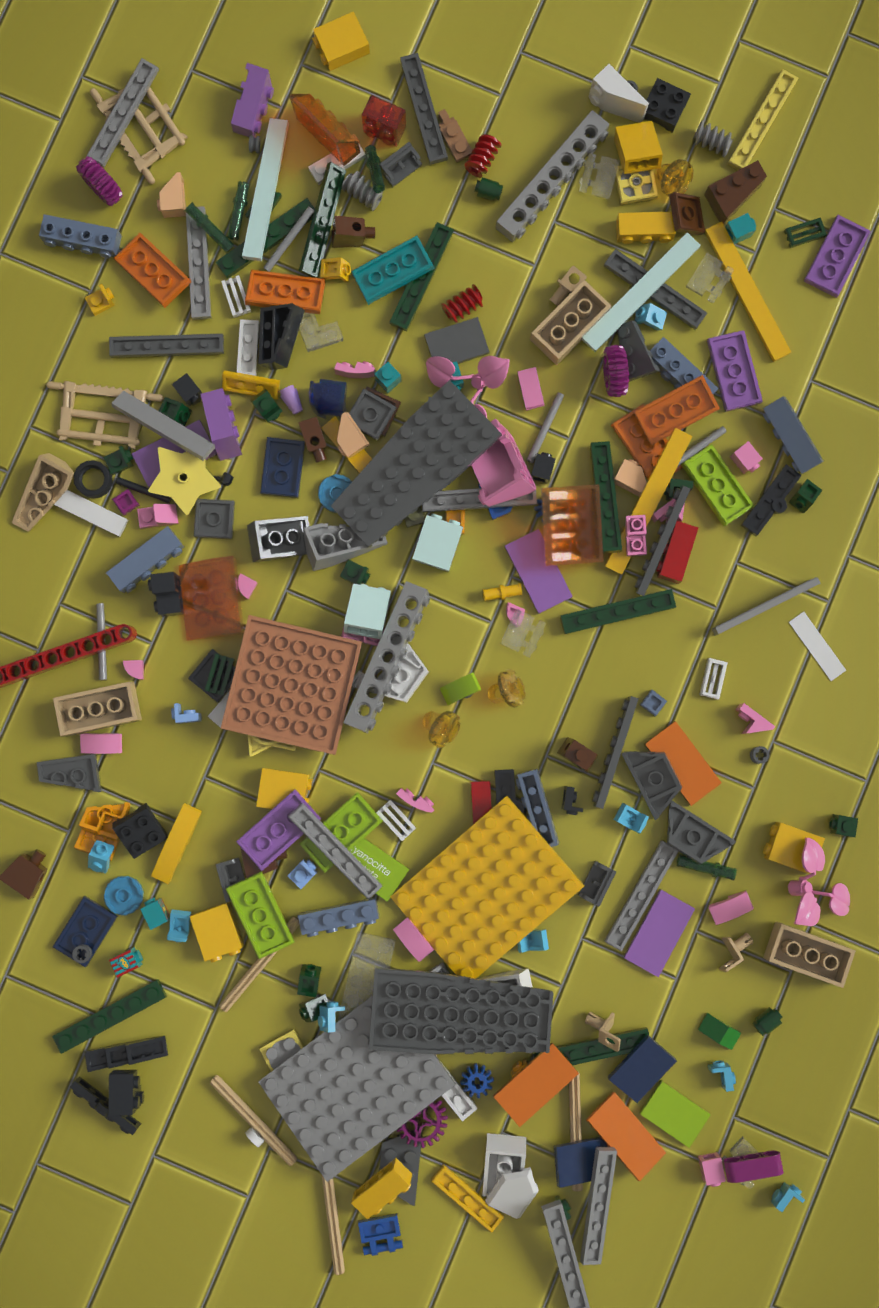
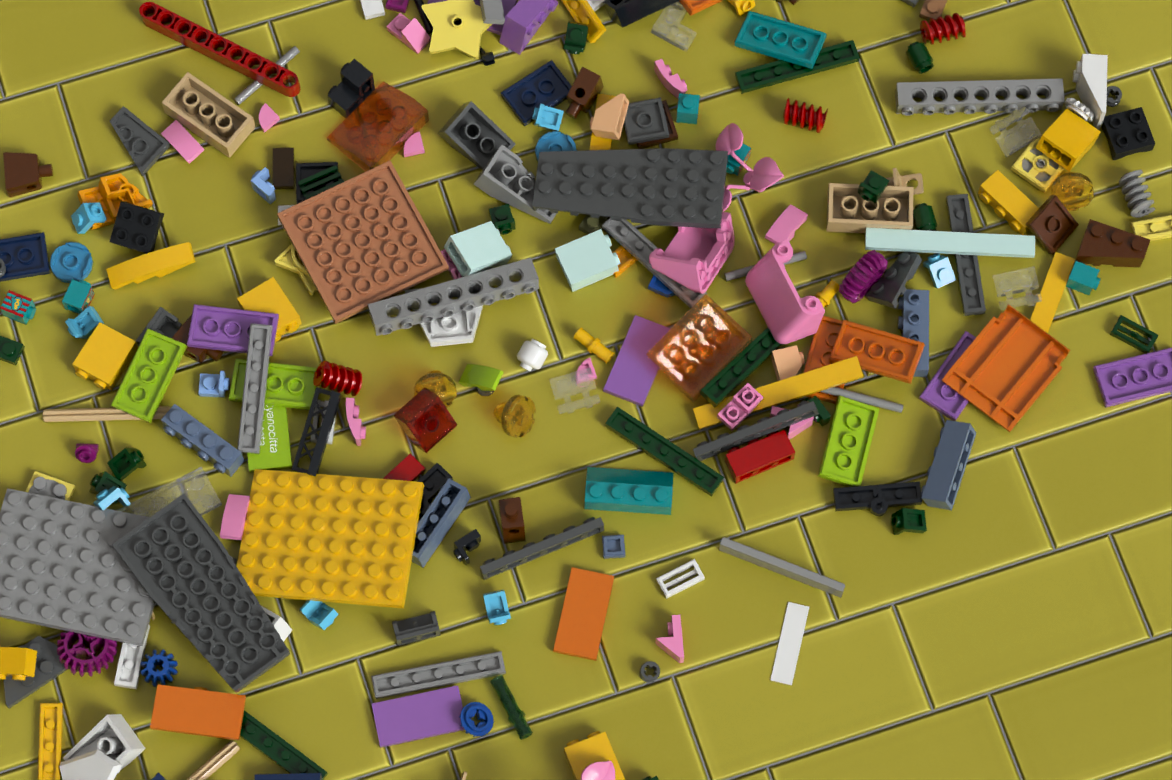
camera: 55 degrees right, 15 degrees down
sand blue brick [106,526,185,593] -> none
dark grey tile [194,499,235,539] -> none
lavender cone [279,385,303,415] -> none
clear blue brick [308,379,347,419] -> none
dark grey tile [424,317,490,364] -> none
black brick [531,452,556,484] -> none
tan bracket [585,1012,621,1052] -> none
dark grey wing [622,751,682,820] -> none
dark grey wing [667,801,736,865] -> none
bright pink slope [709,891,754,925] -> none
bright pink brick [730,441,763,474] -> none
none -> magenta plate [75,443,99,463]
none -> dark brown tile [273,148,294,190]
none -> black fence [292,387,342,476]
none -> red piece [313,361,362,396]
none -> clear red brick [393,387,457,453]
none -> blue gear [459,702,494,737]
none -> white head [517,339,548,372]
none -> medium azure bracket [532,103,564,131]
none -> teal slope [584,467,673,515]
none -> bright pink windscreen [745,239,825,344]
none -> yellow pin [815,280,840,307]
none -> dark green bracket [858,170,889,204]
none -> dark green brick [913,203,937,231]
none -> orange piece [942,304,1070,432]
none -> white gear [1064,98,1094,122]

